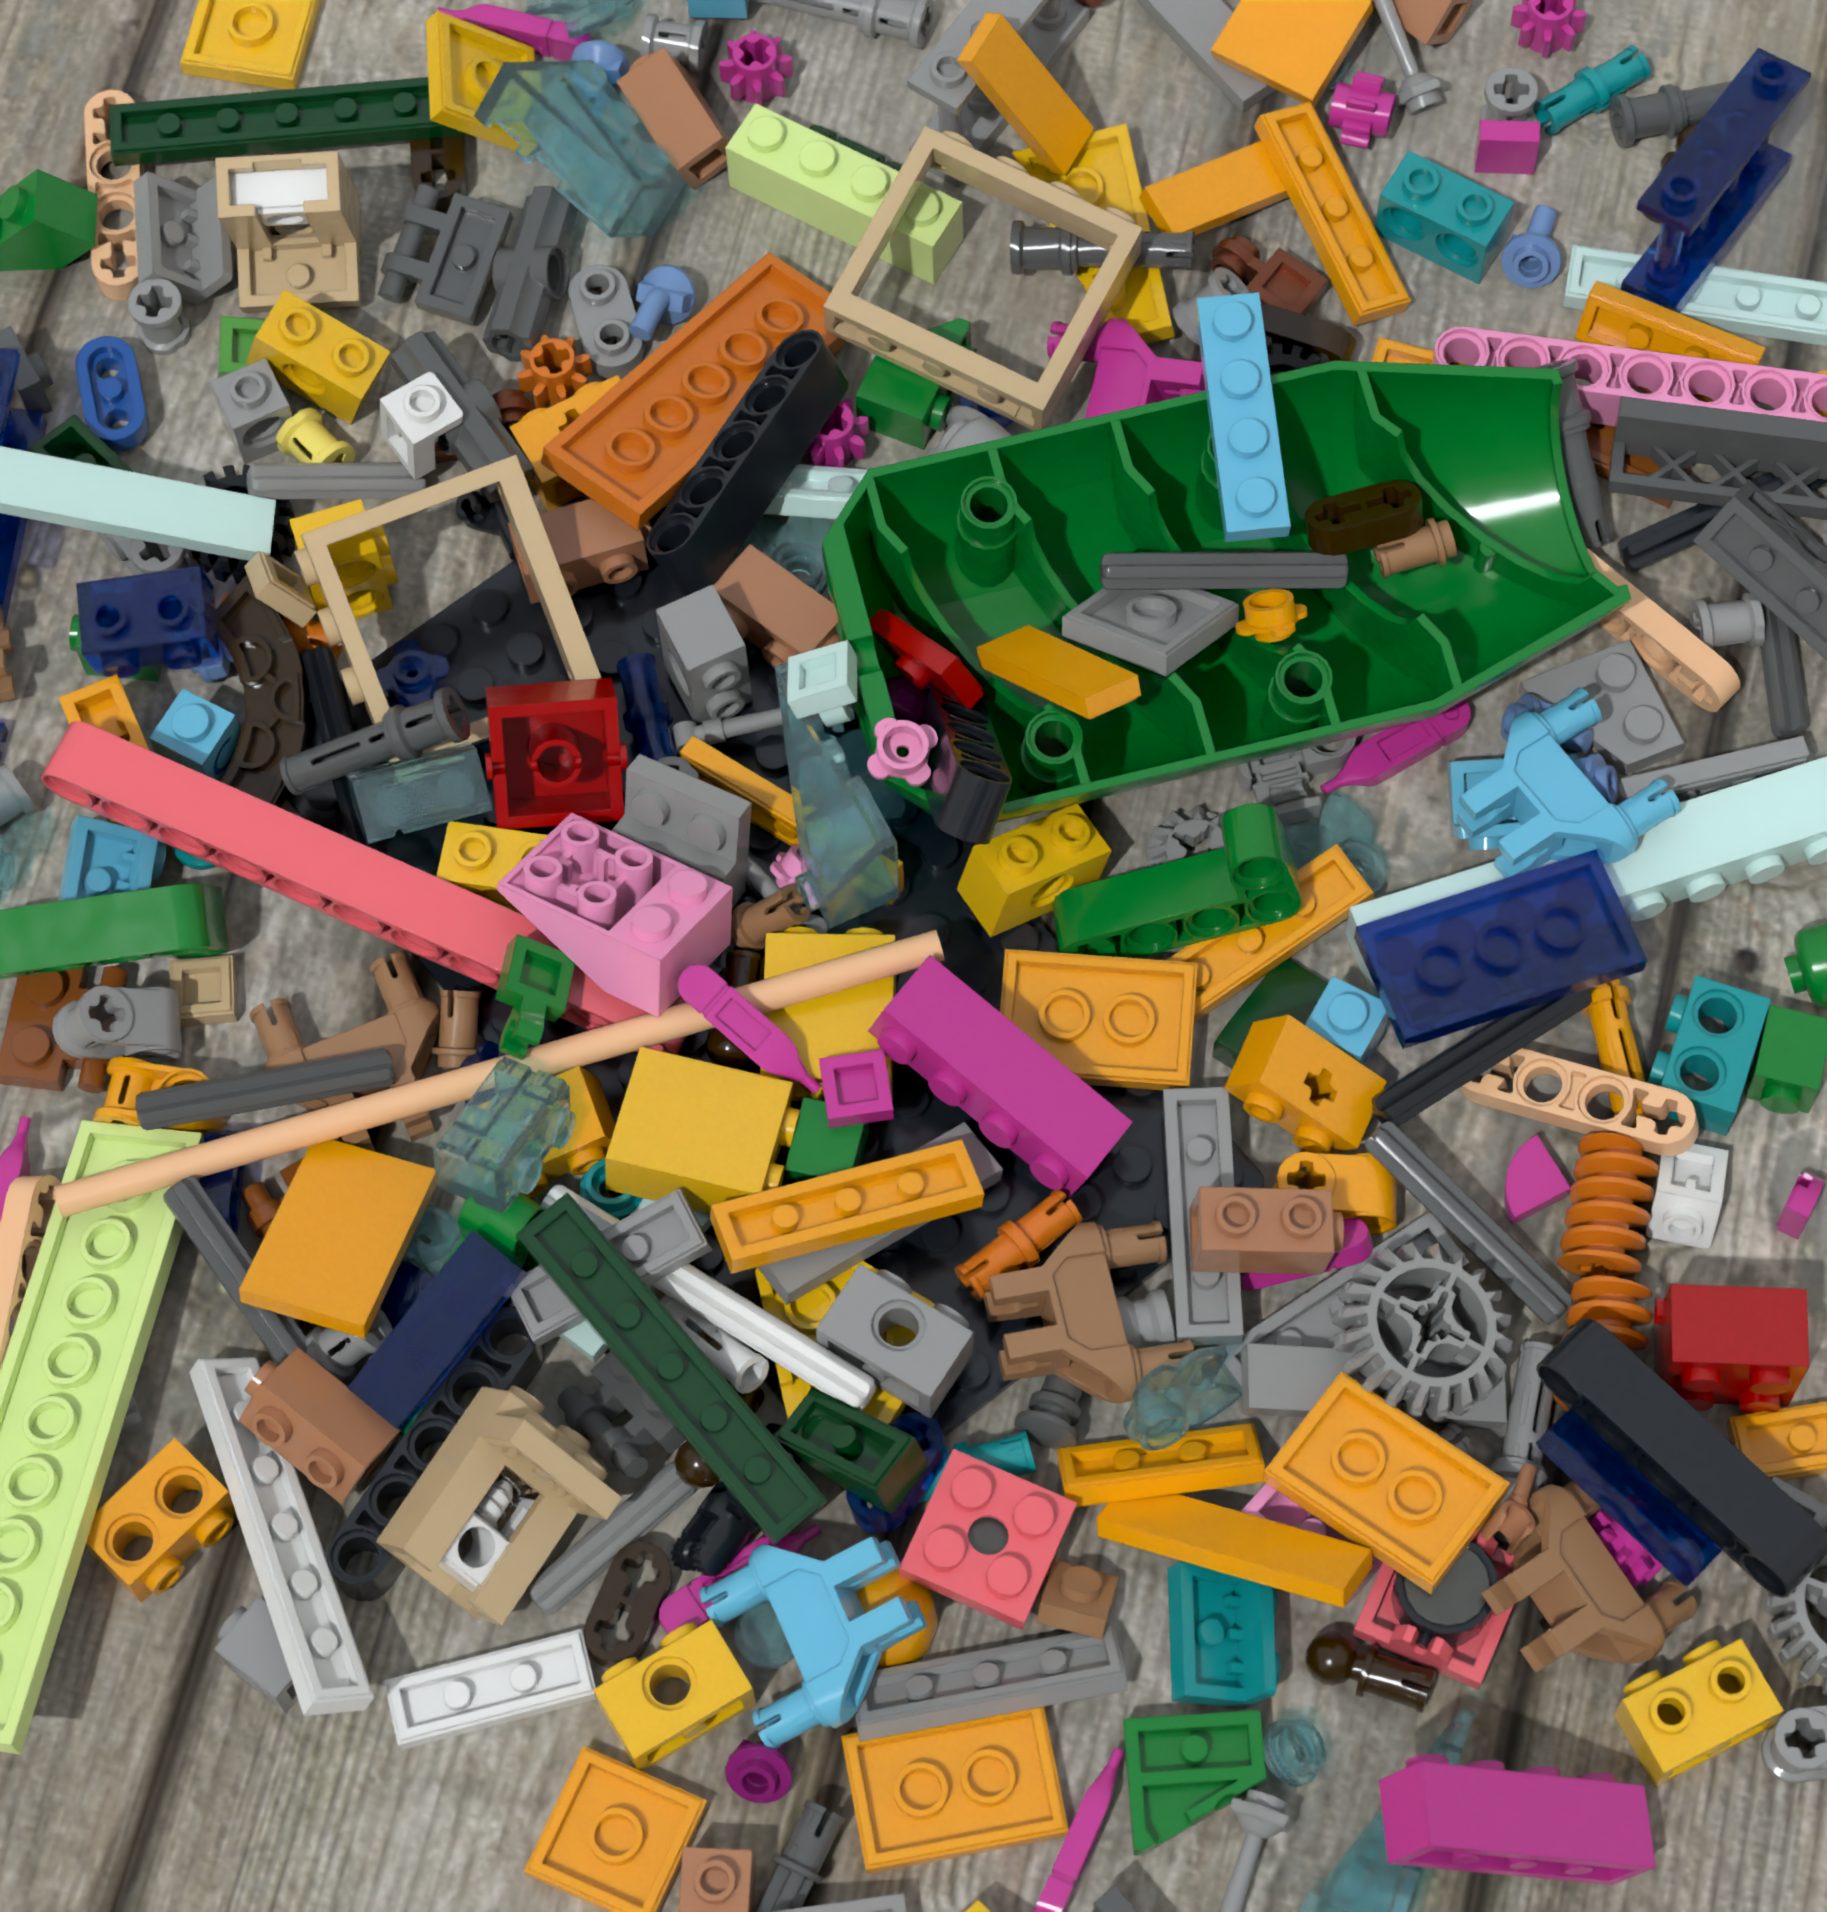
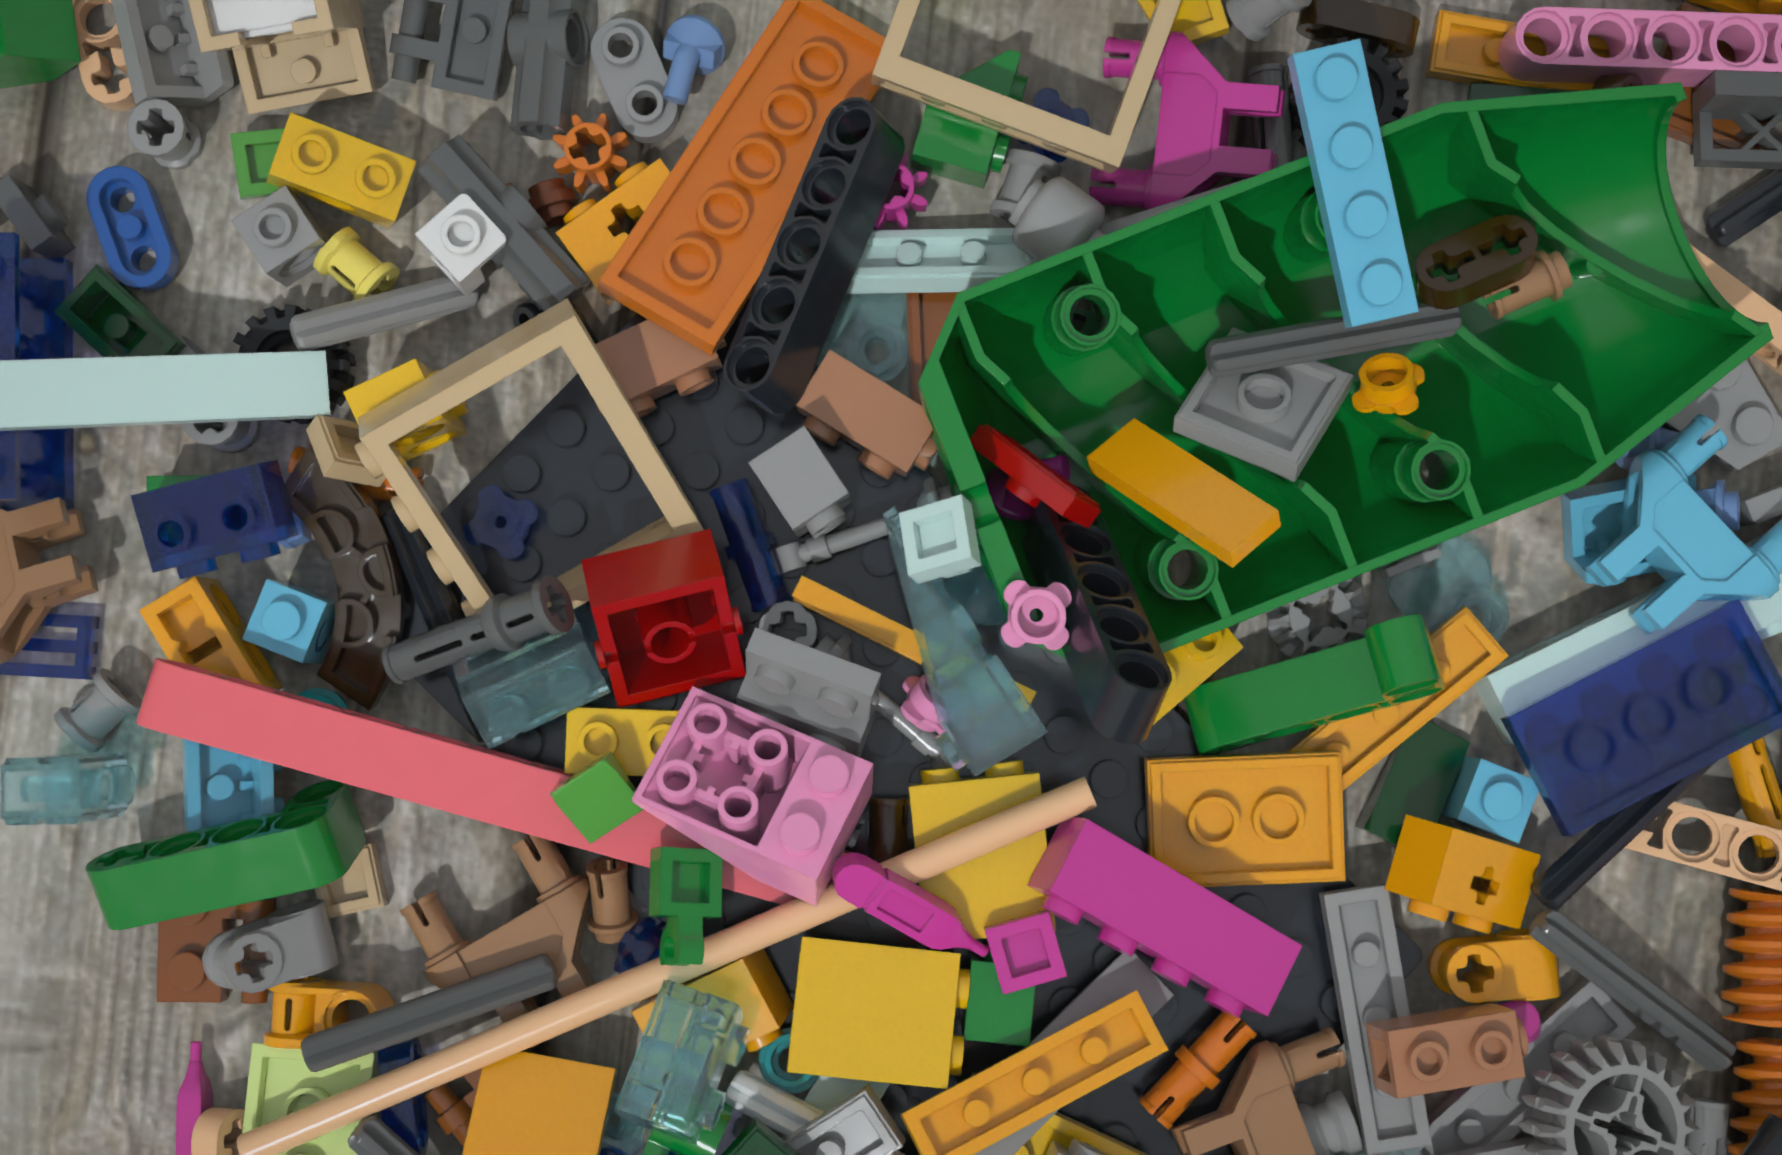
camera: 10 degrees left, 20 degrees up
medium nougat pin [731,884,810,951] -> none
dark pink tile [1504,1135,1571,1225] -> none
dark grey pin [1535,359,1614,549] -> none
none -> bright green slope [550,751,644,844]

